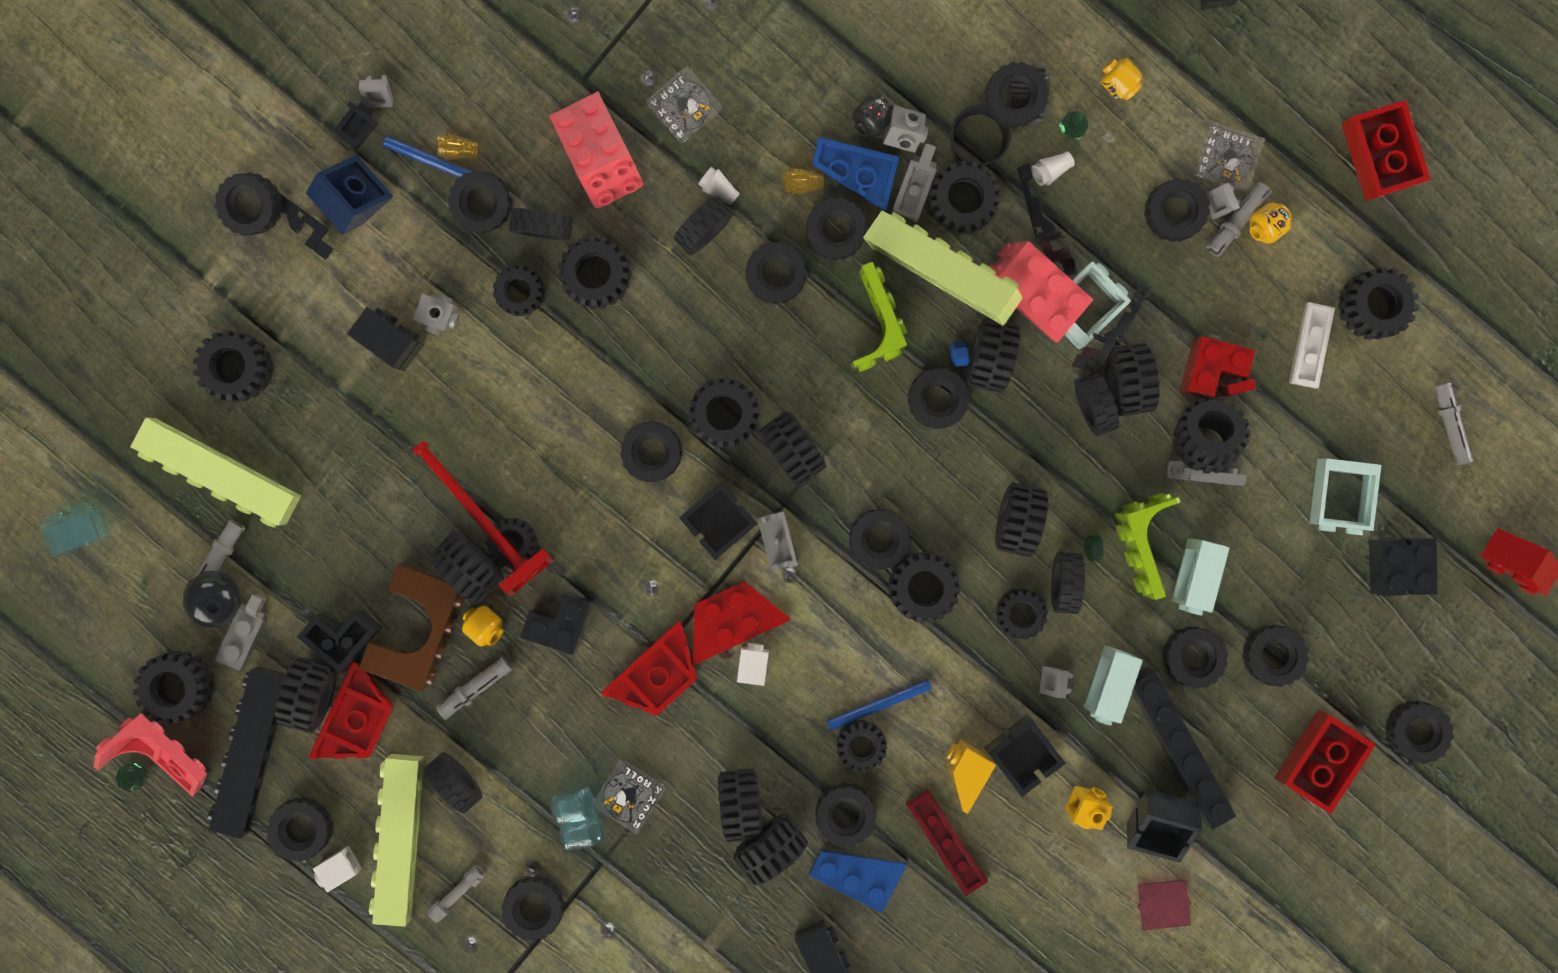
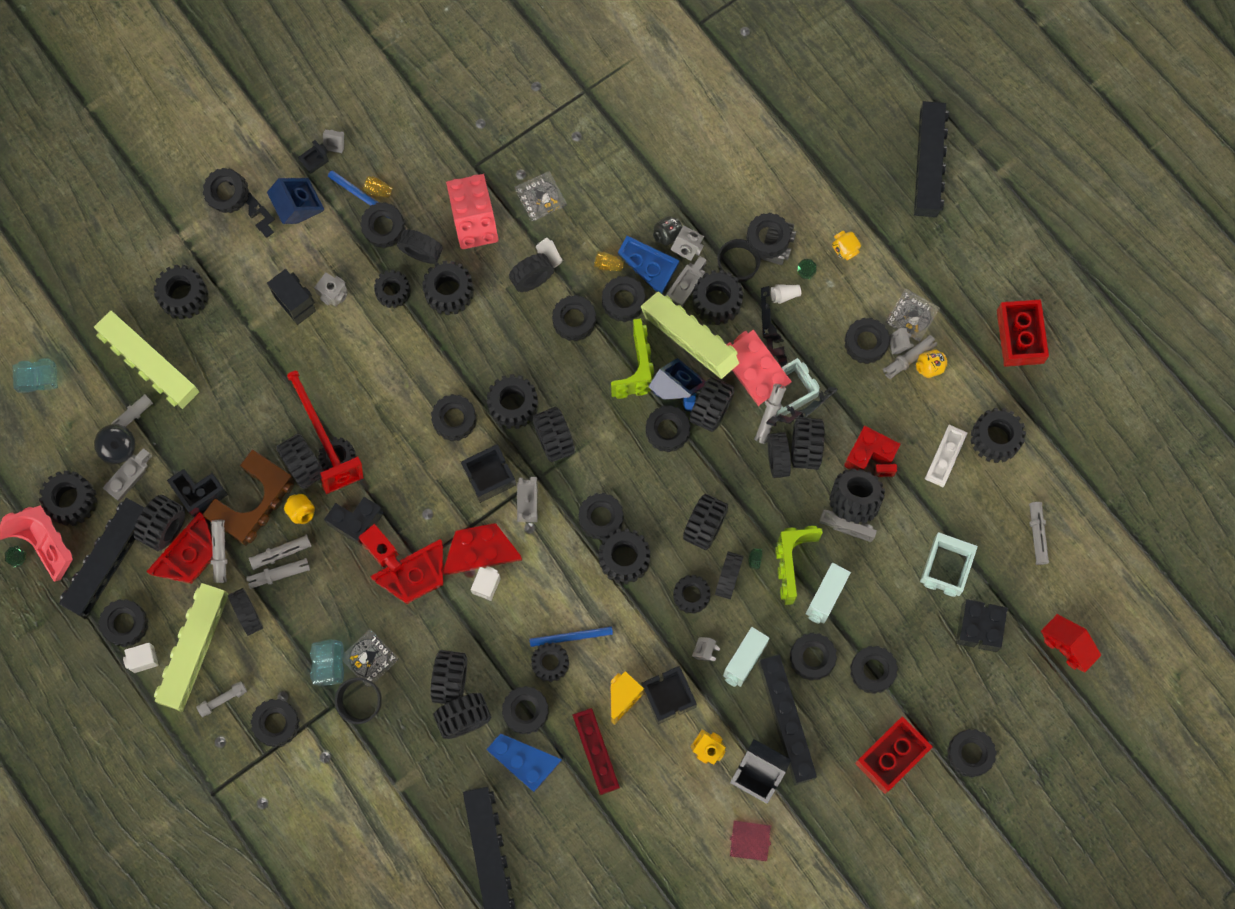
camera: 15 degrees right, 15 degrees down
none -> light grey pin [211,520,228,583]
none -> light grey pin [246,558,310,589]
none -> black tyre [335,677,382,724]
none -> red torso [359,524,402,572]
none -> dark blue slope [648,358,706,399]
none -> light grey pin [754,384,786,444]

